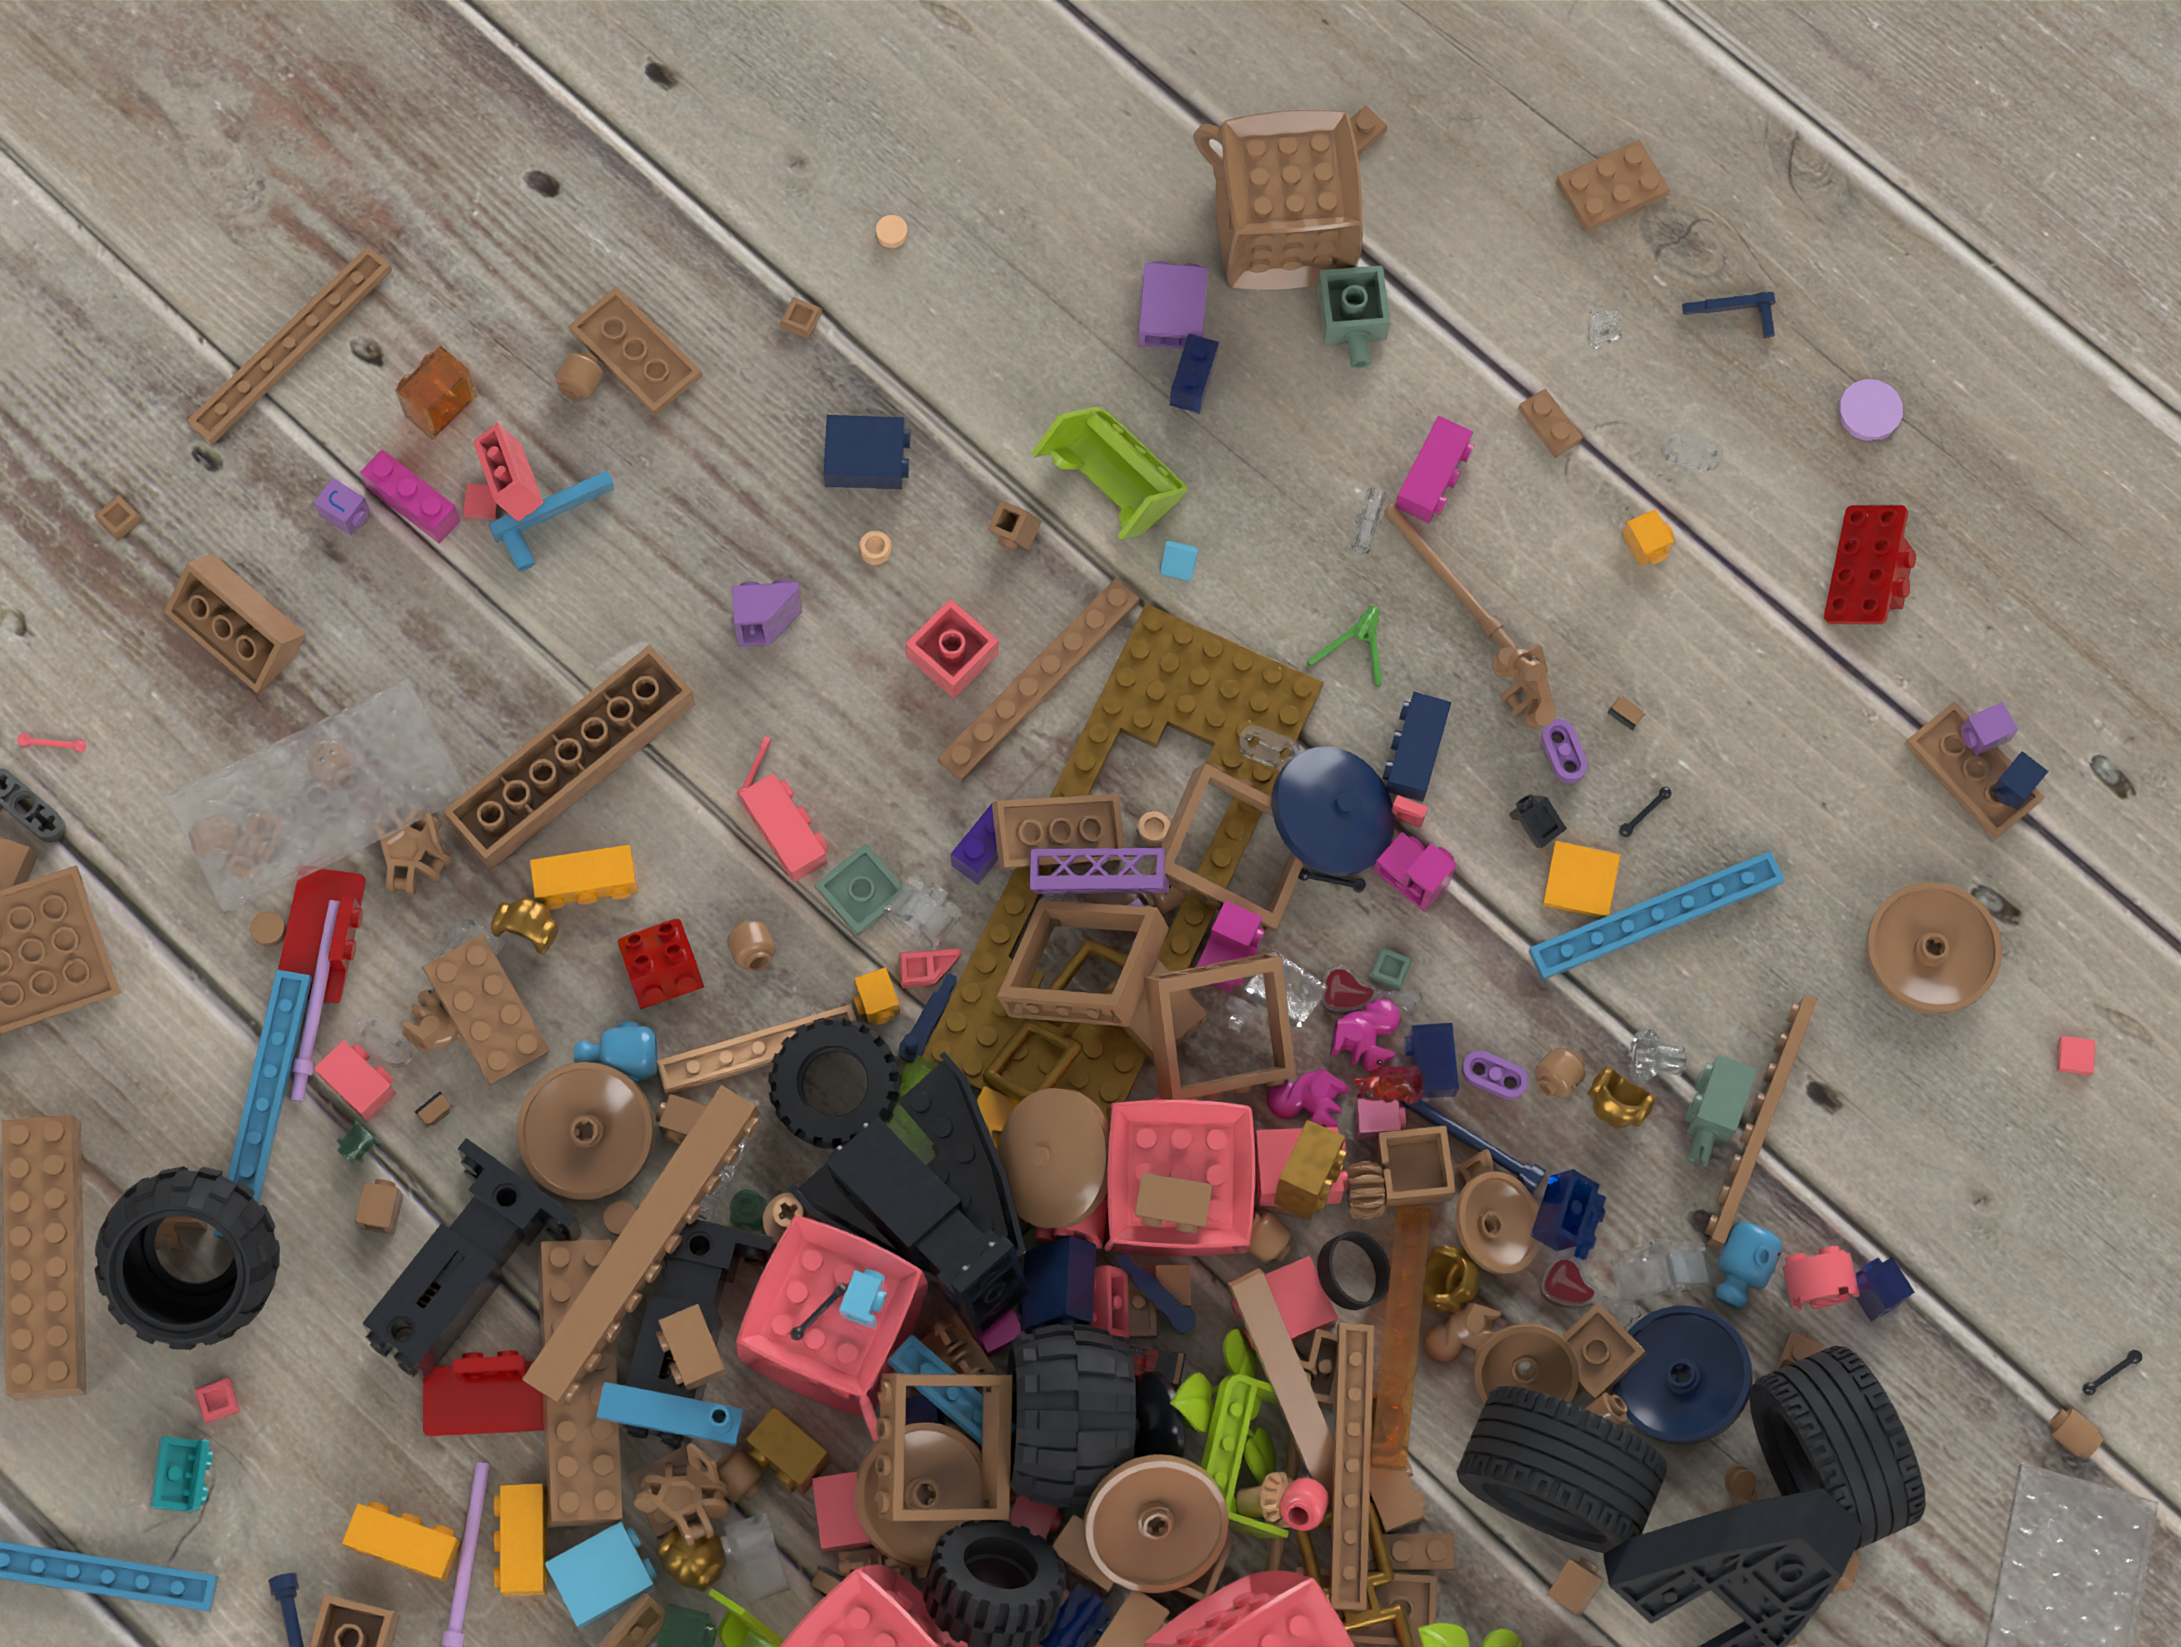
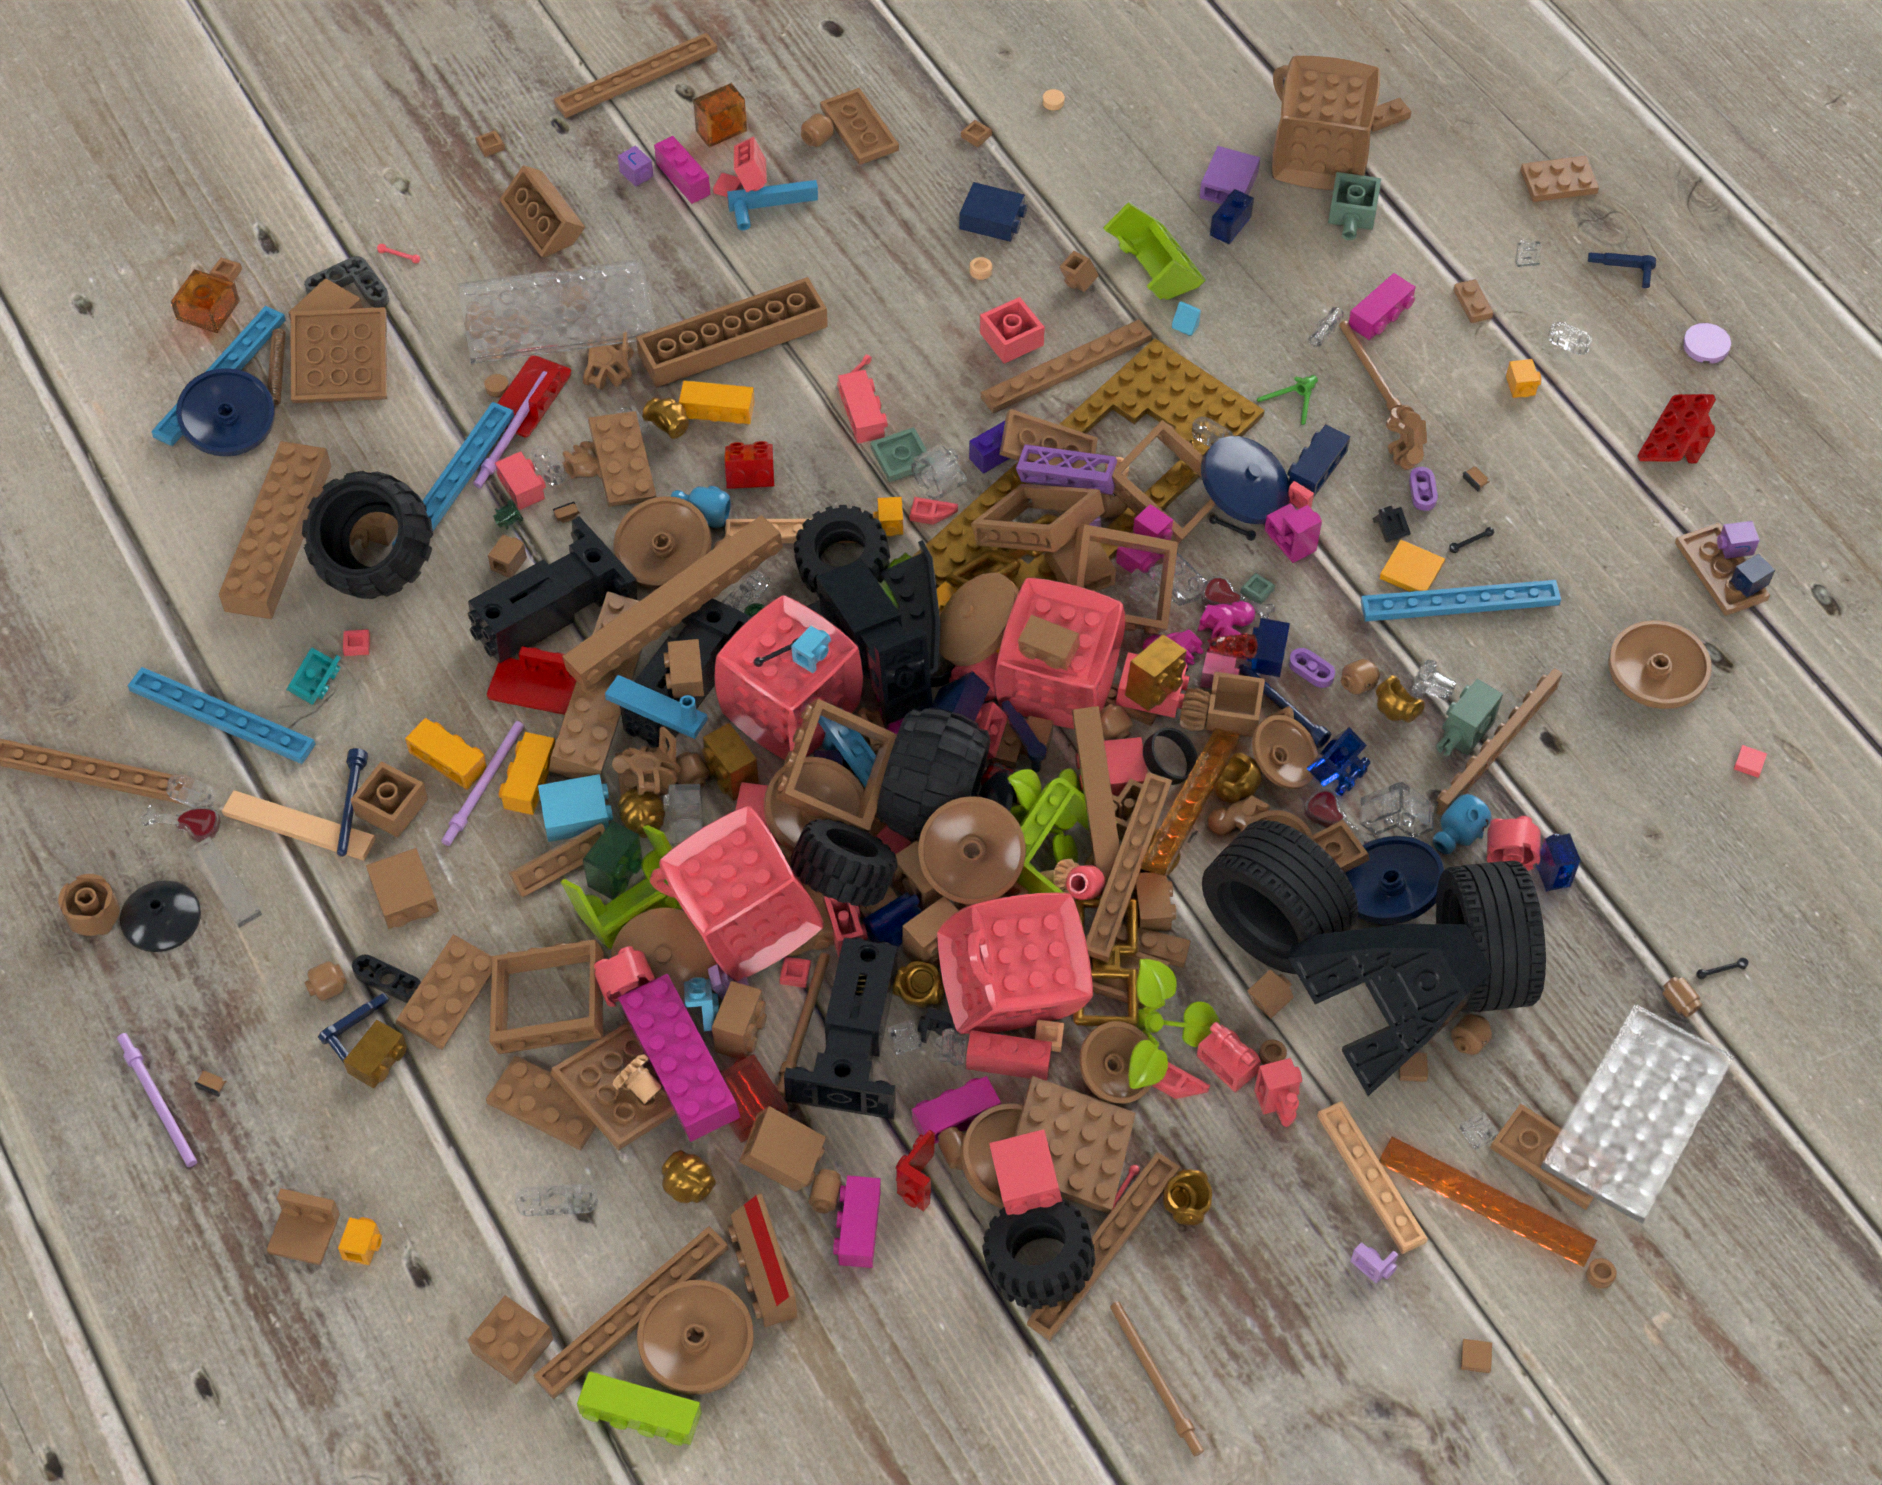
camera: 20 degrees right, 15 degrees down
medium nougat head [727,920,776,971] -> none
medium lavender slope [732,579,802,646] -> none
dark blue piece [899,974,957,1063] -> none

